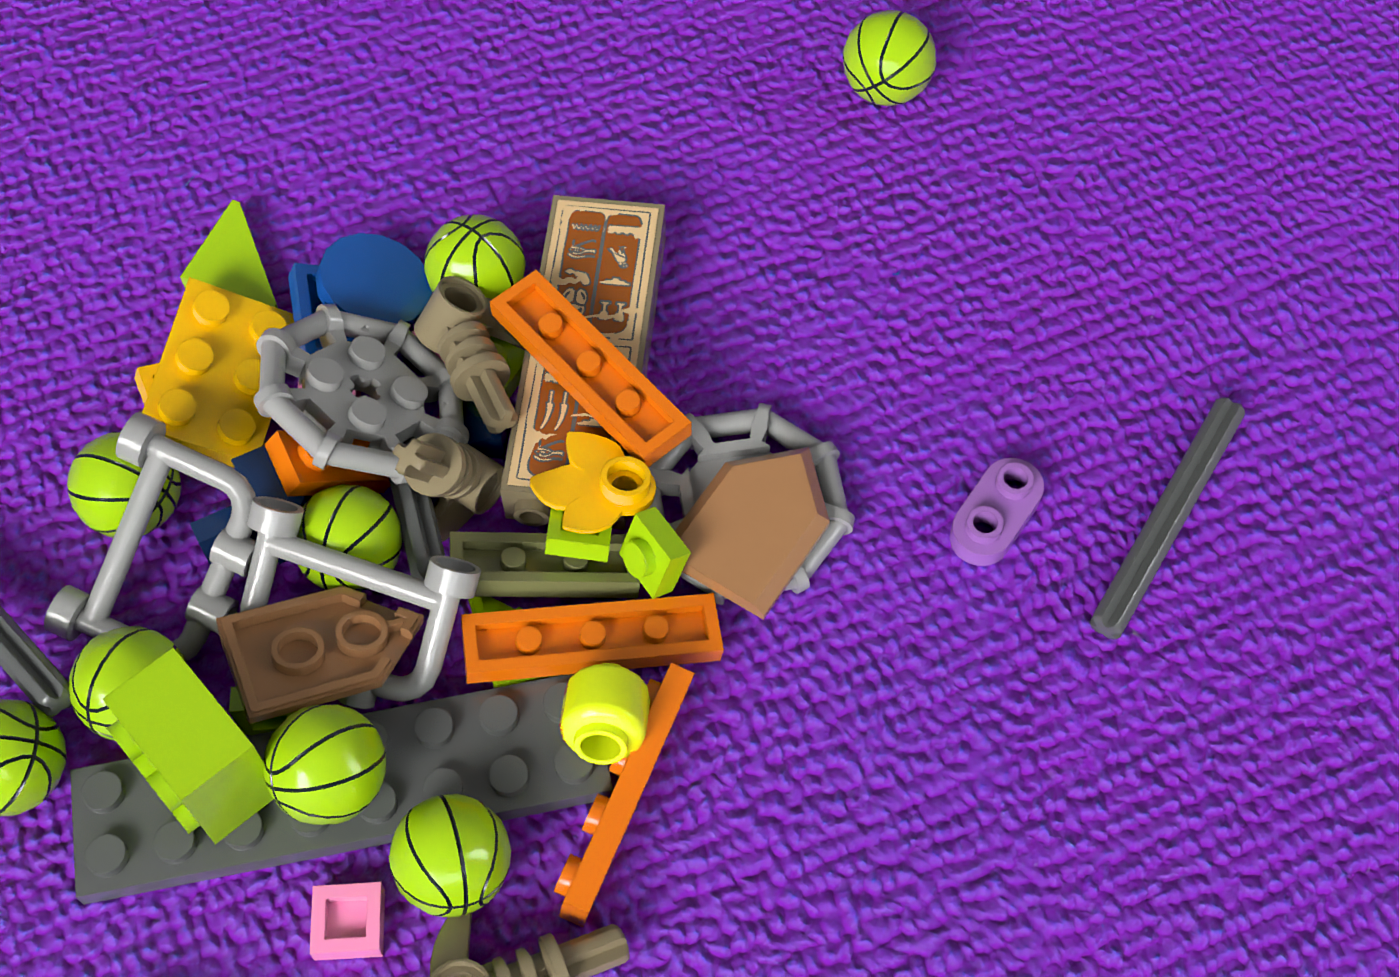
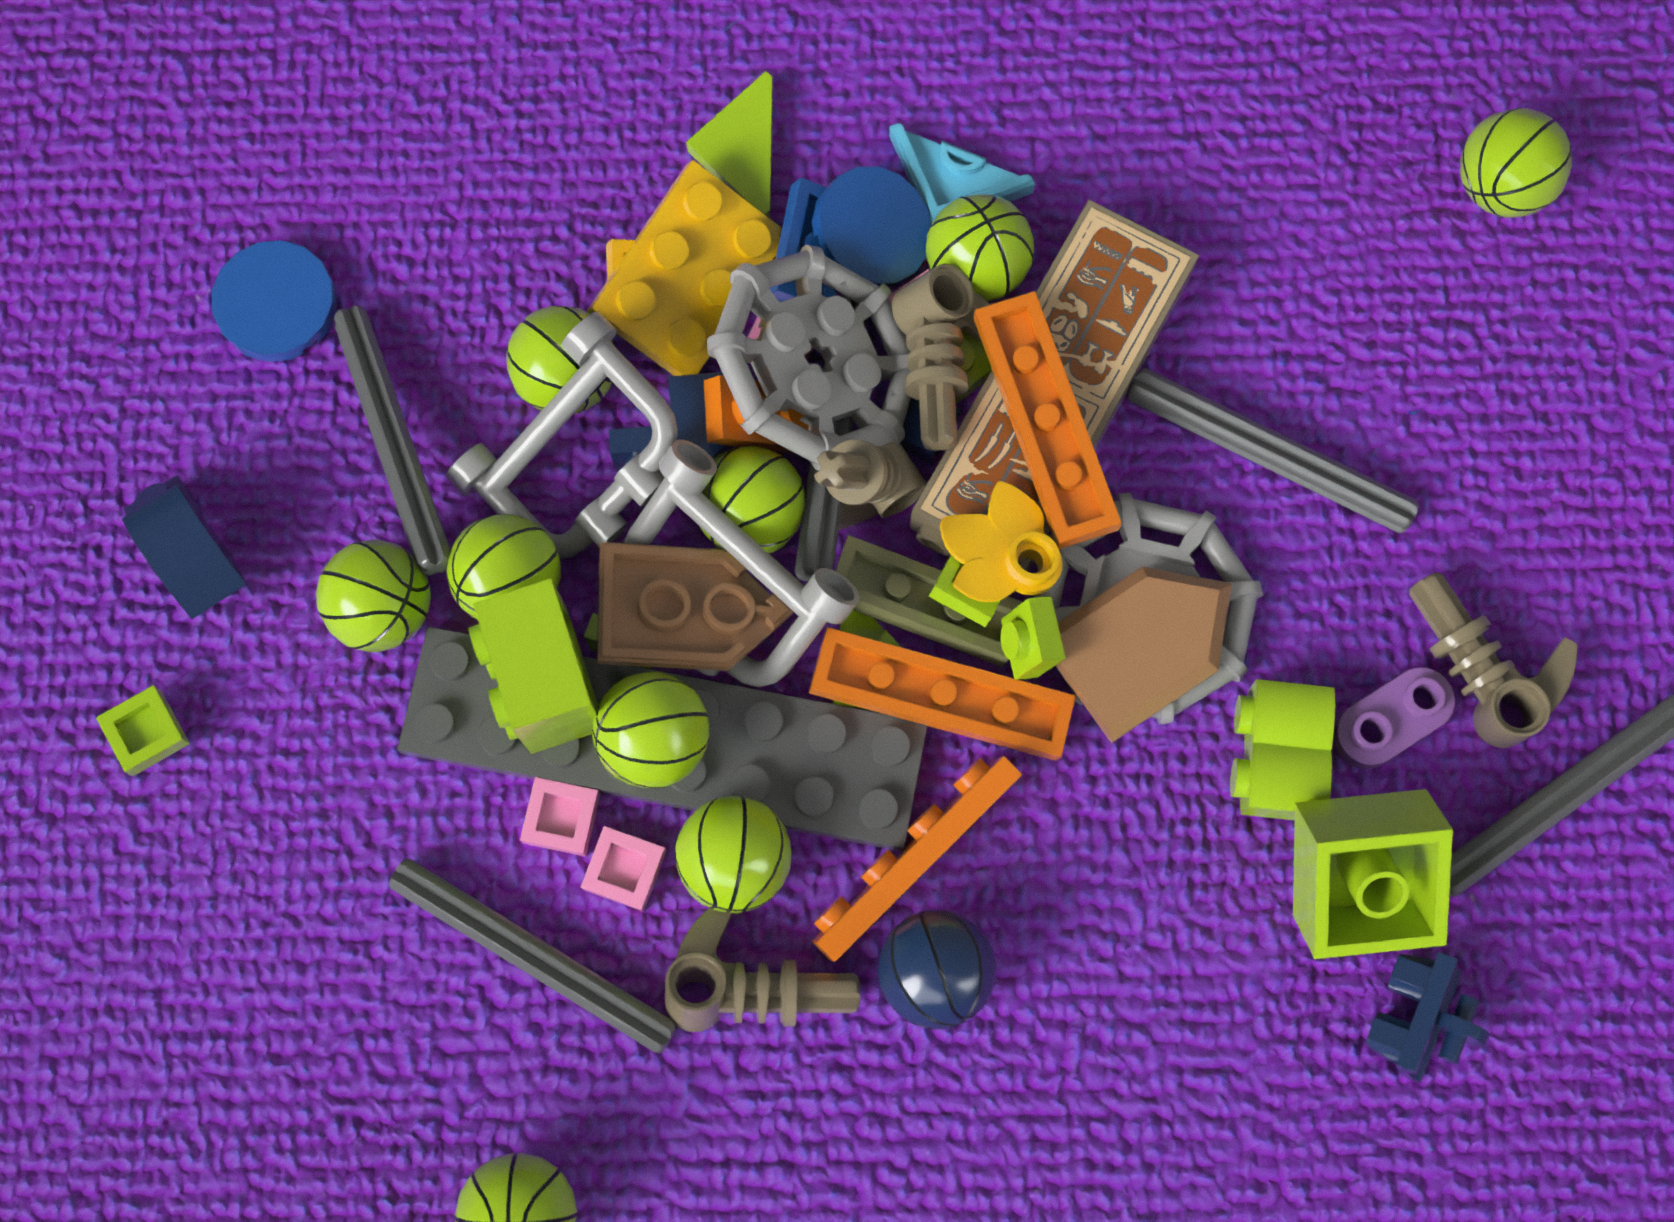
camera: 25 degrees right, 15 degrees up
neon yellow head [559,663,650,765] -> none
none -> bright pink tile [520,777,601,857]
none -> dark blue piece [878,909,996,1030]
none -> medium azure tile [889,123,1035,224]
none -> dark grey axle [1128,368,1419,533]
none -> lime brick [1230,679,1335,821]
none -> lime brick [1293,789,1453,959]
none -> dark blue hips [1366,952,1490,1084]
none -> dark tan piece [1409,572,1577,748]

